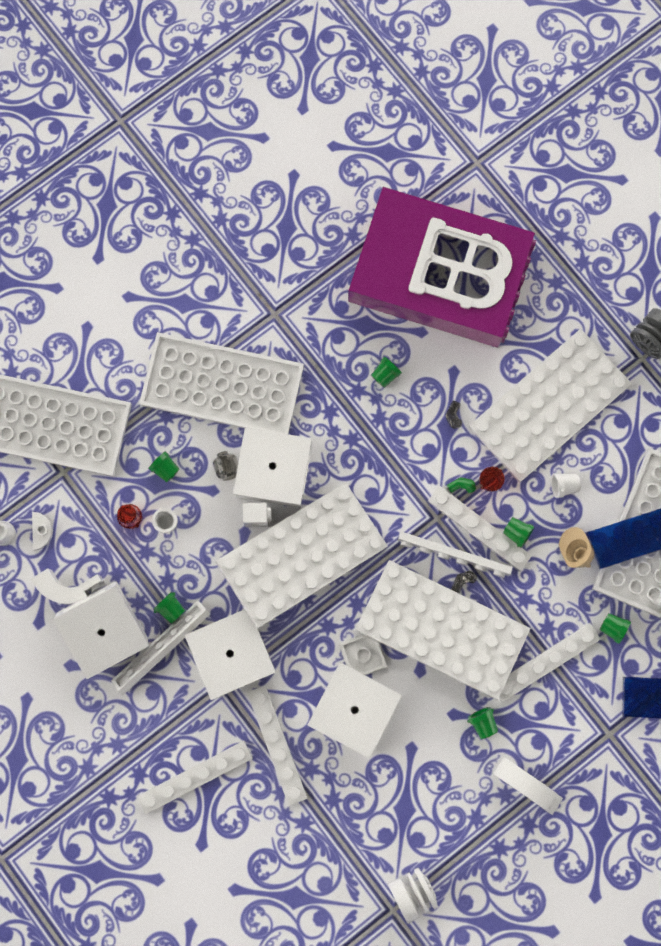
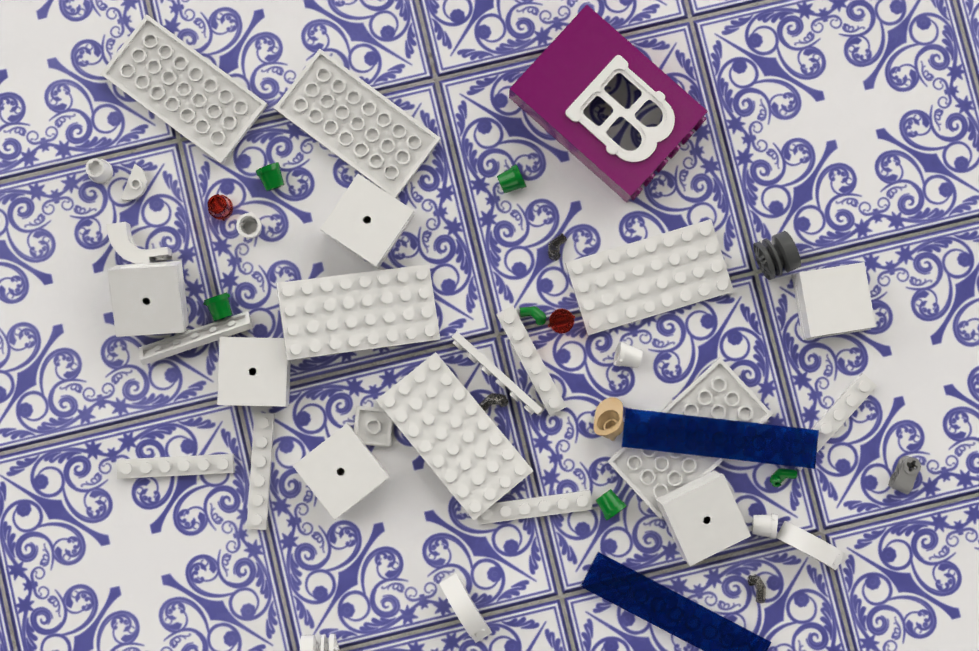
camera: 20 degrees right, 5 degrees up
clear smoke head [213,451,238,481] -> none
white brick [243,503,272,527] -> none
green piece [467,707,498,739] -> none
green piece [503,517,535,548] -> none

